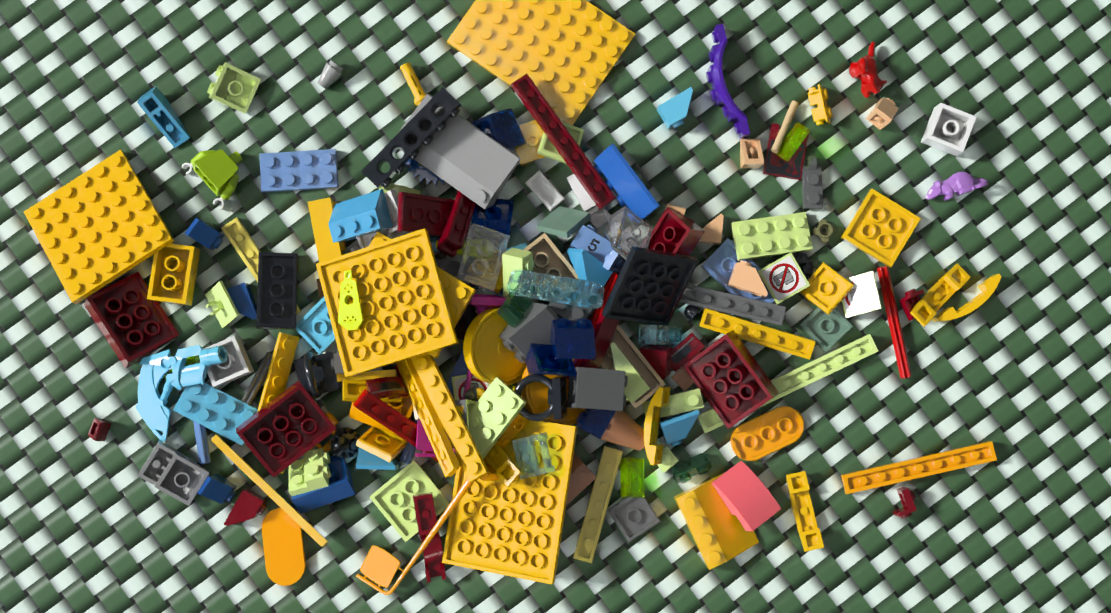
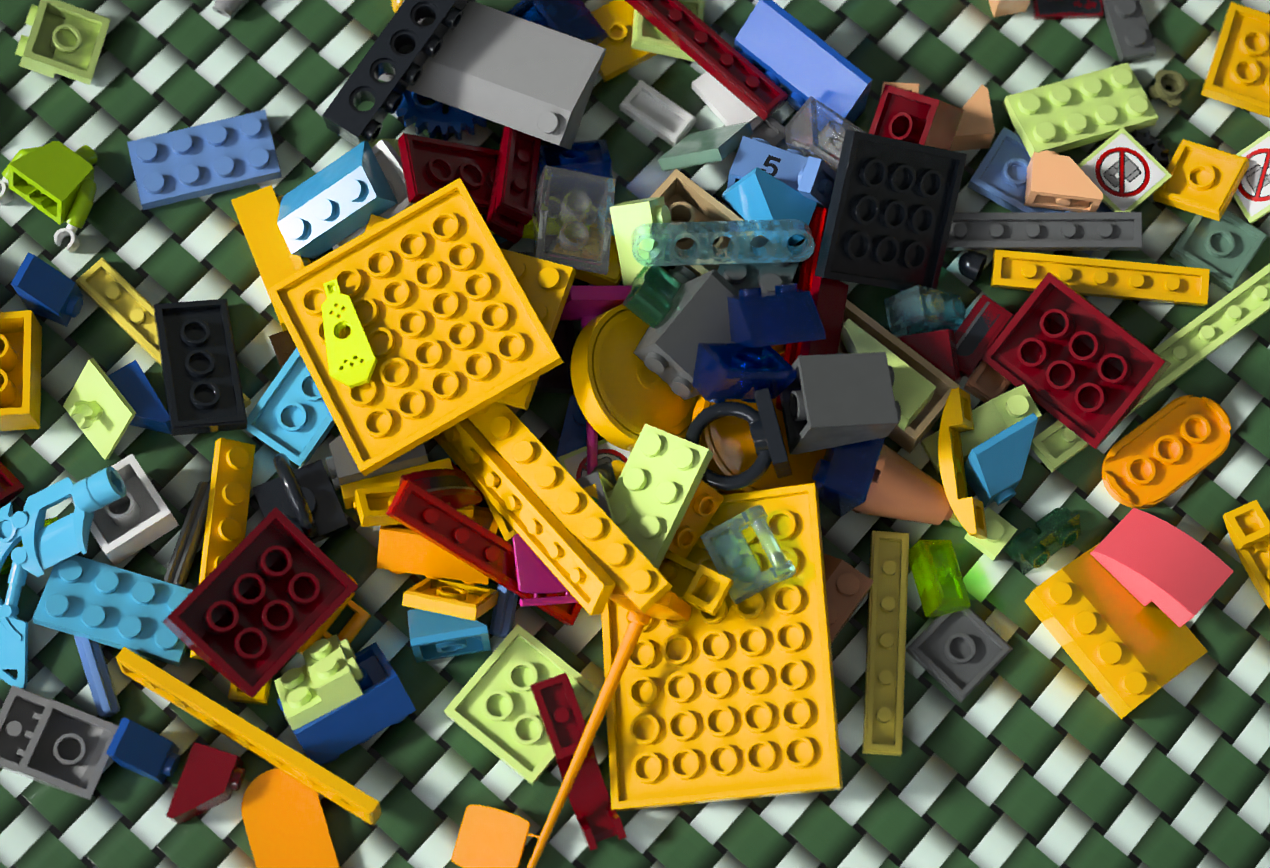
camera: 10 degrees left, 15 degrees down
black gear [331,427,360,458] -> none

